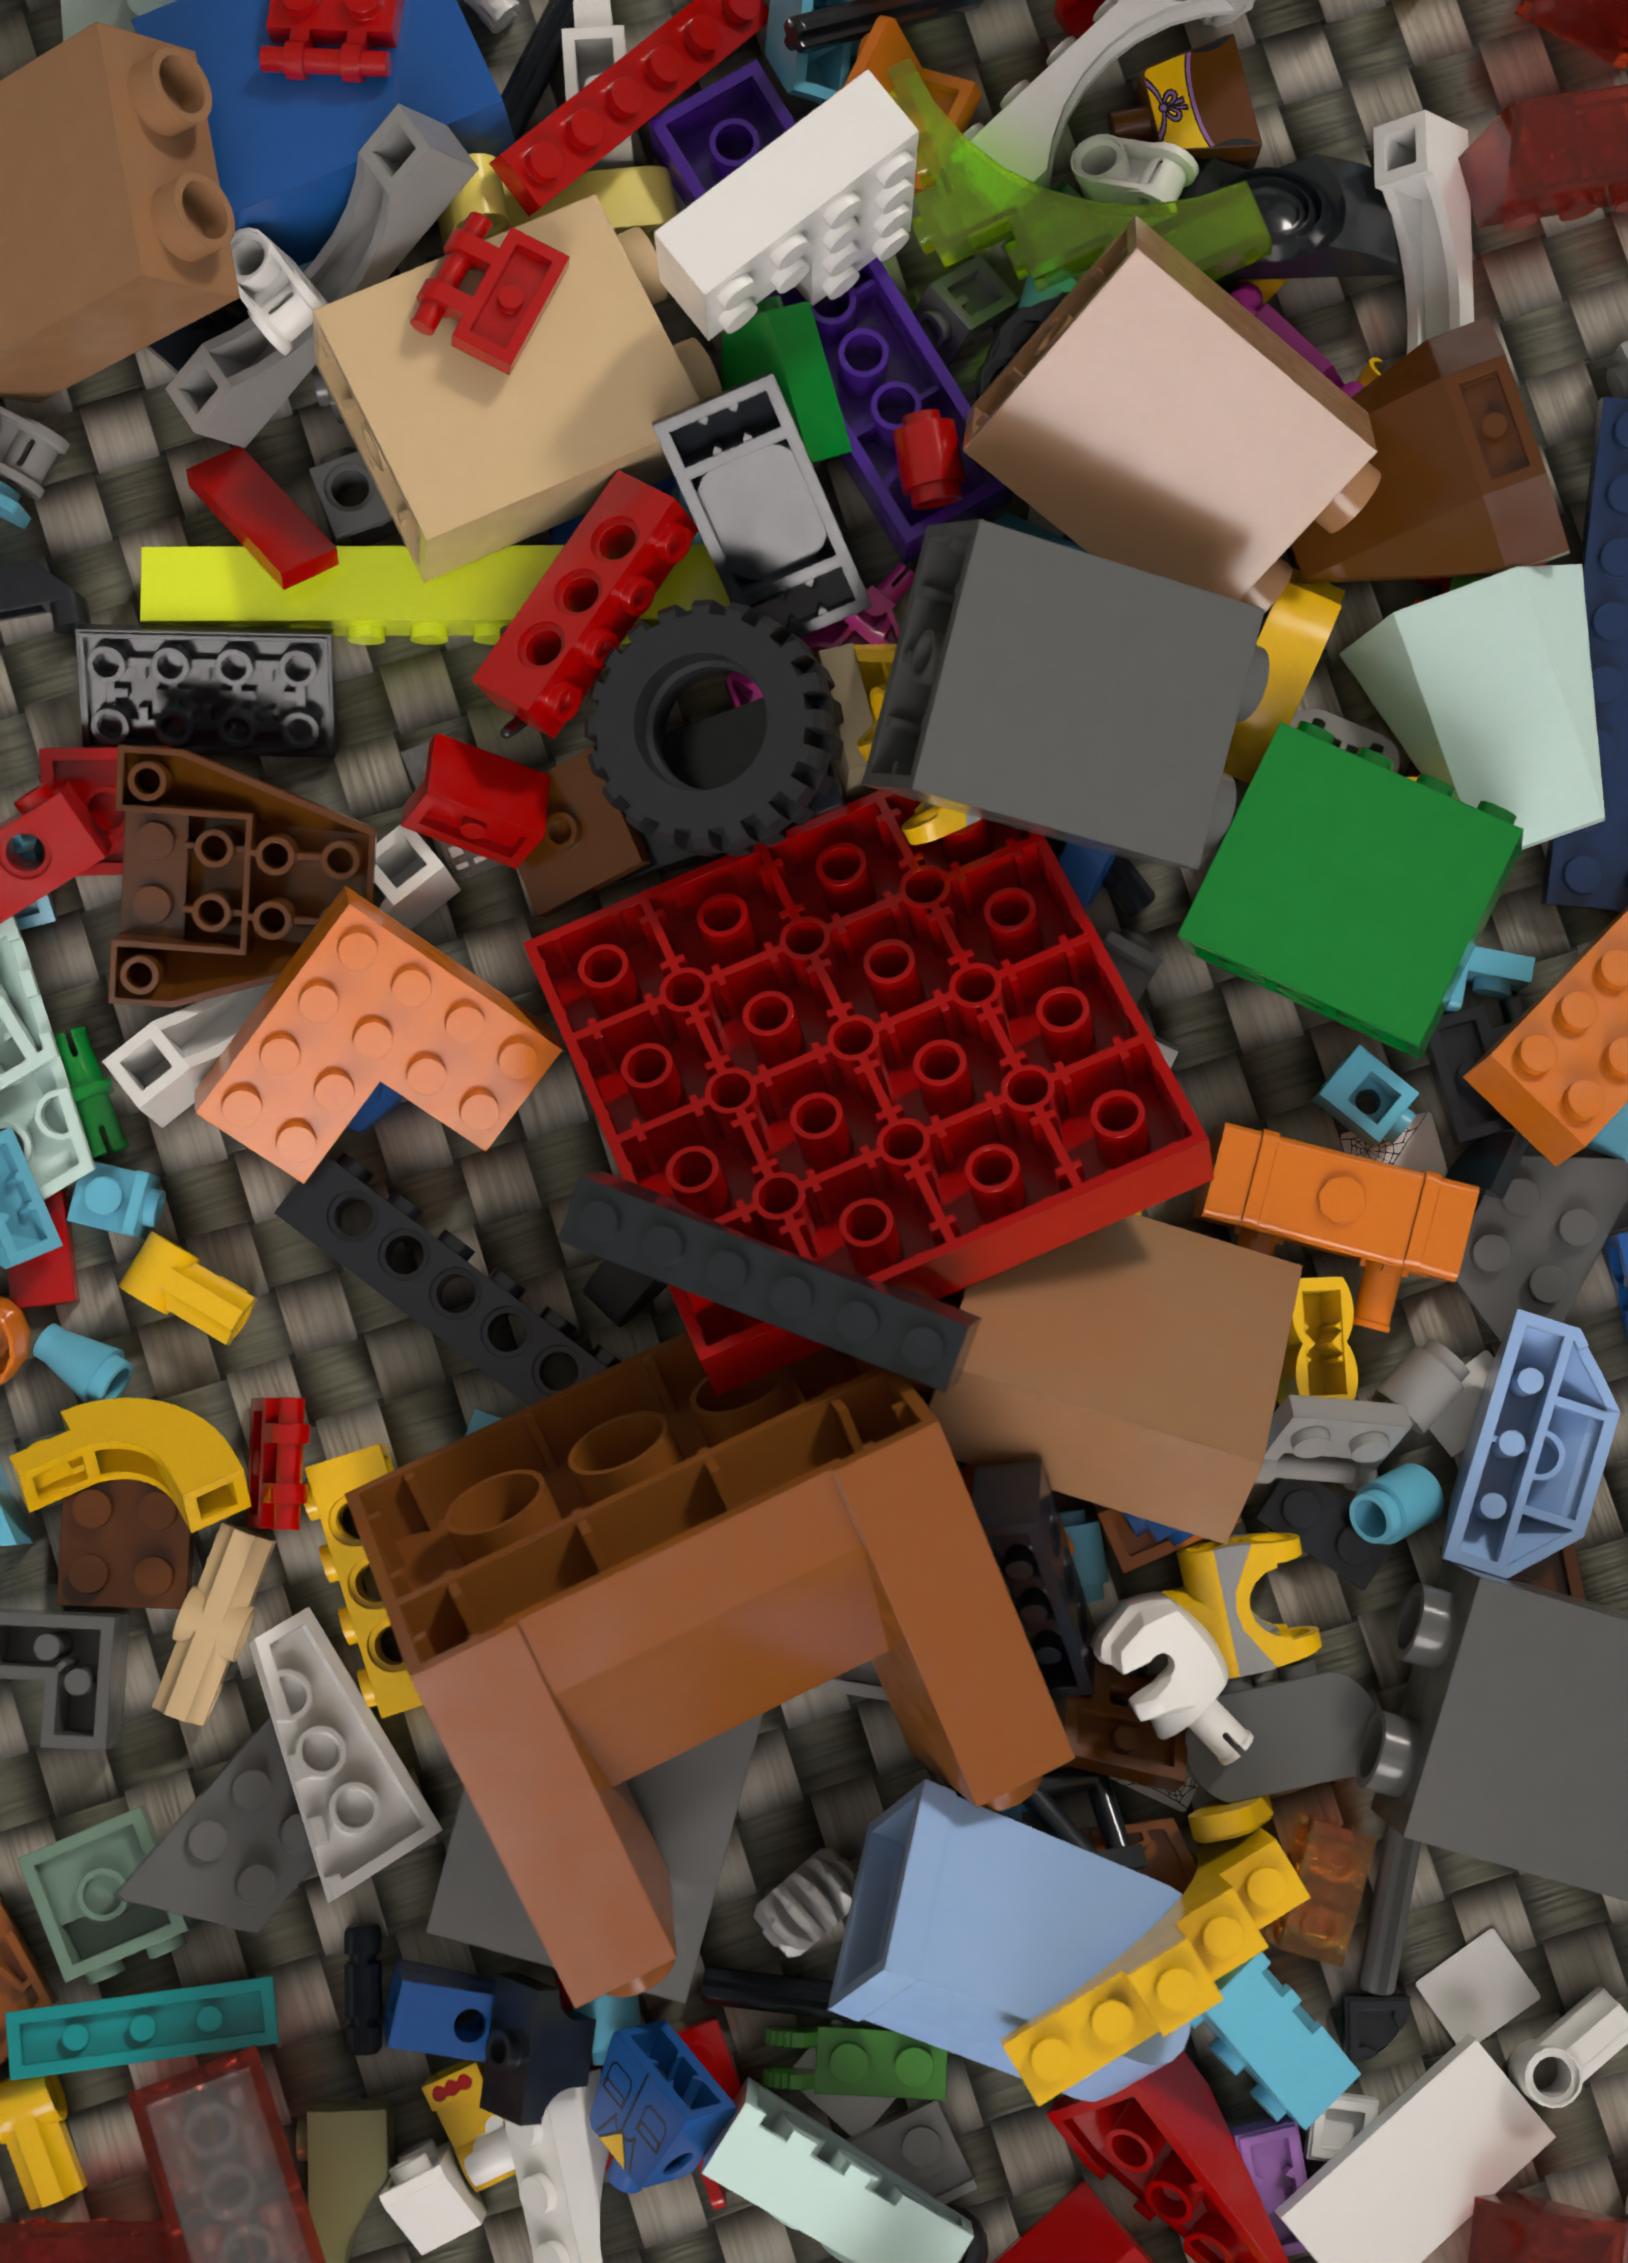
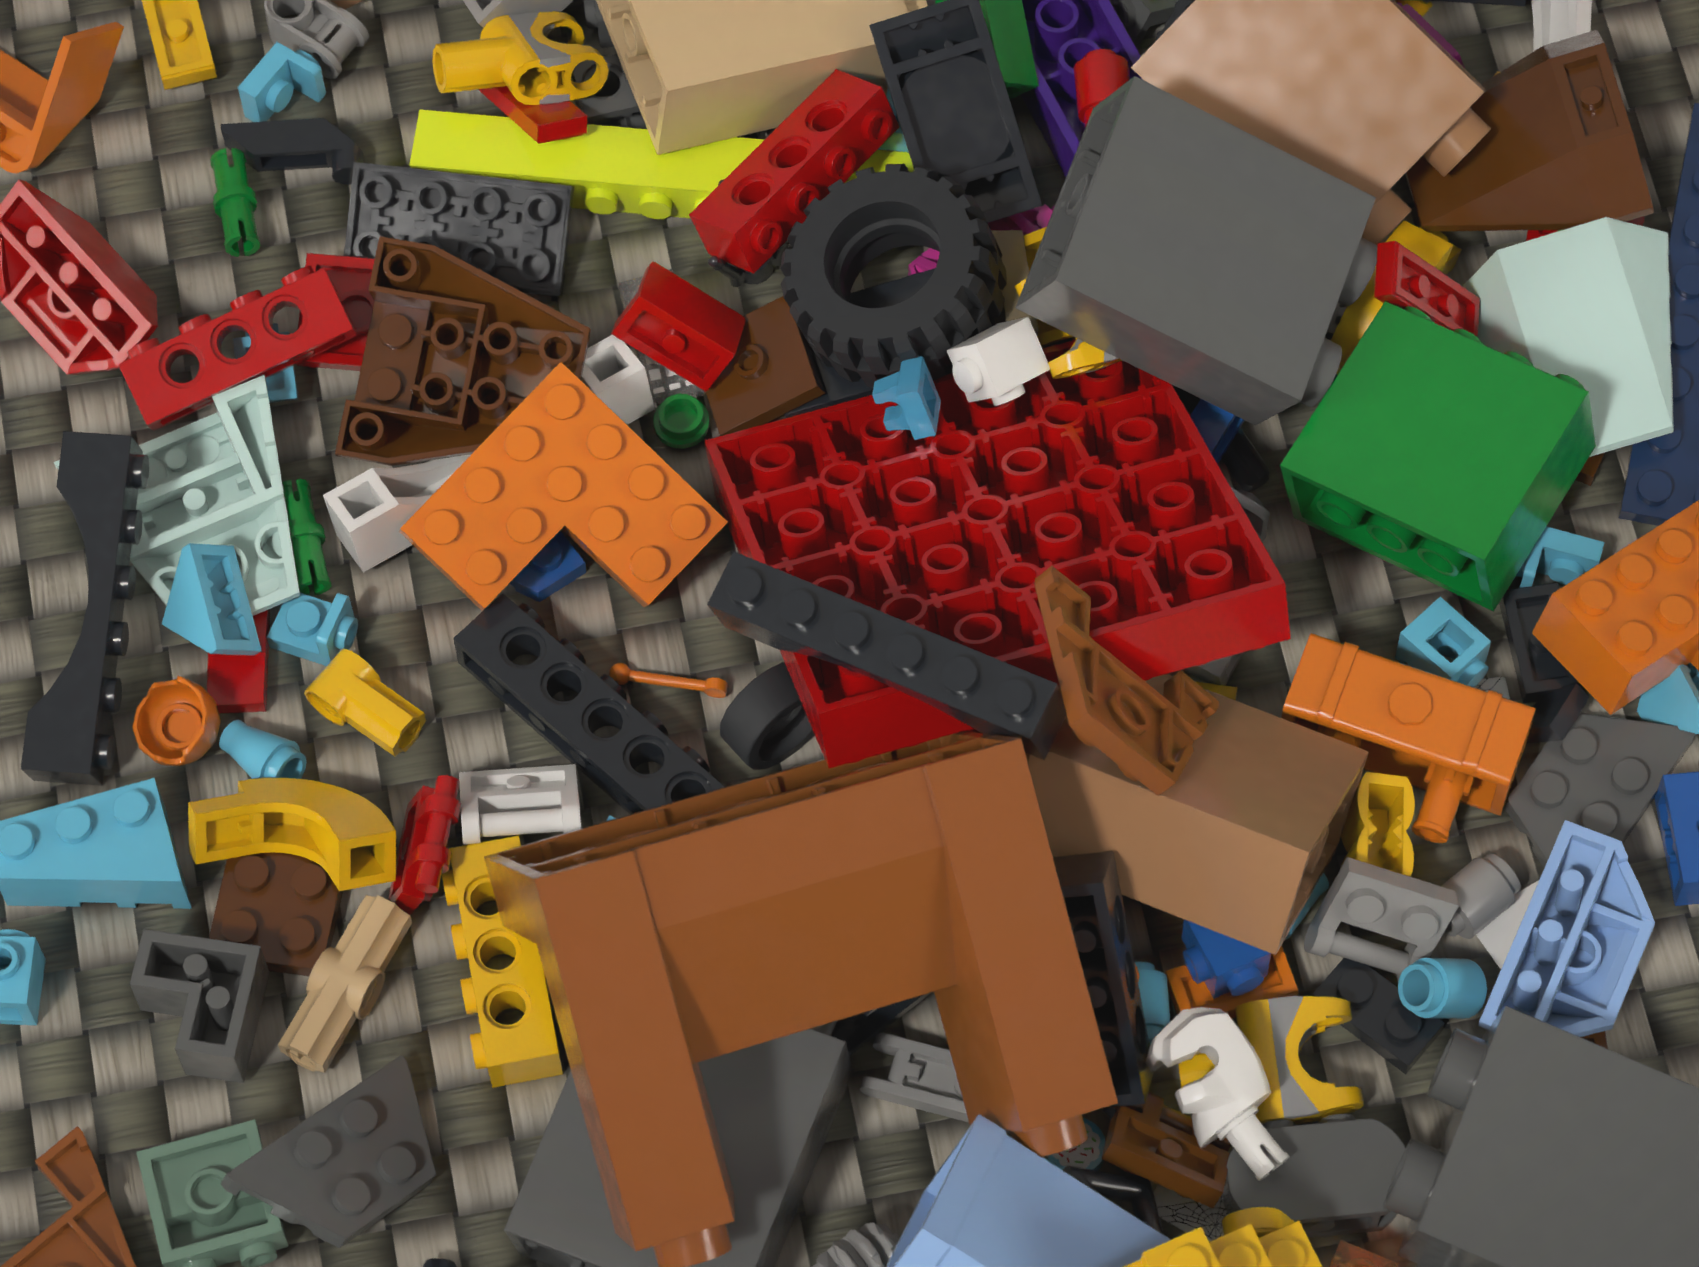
camera: 10 degrees right, 20 degrees down
white wing [249,1607,443,1903] -> none
none -> yellow connector [432,11,608,105]
none -> white plate [459,764,581,845]
none -> orange hinge [609,663,728,698]
none -> green plate [653,394,710,449]
none -> dark azure tile [872,356,941,440]
none -> white brick [946,317,1050,406]
none -> dark orange wing [1034,566,1219,796]
none -> red tile [1374,241,1480,337]

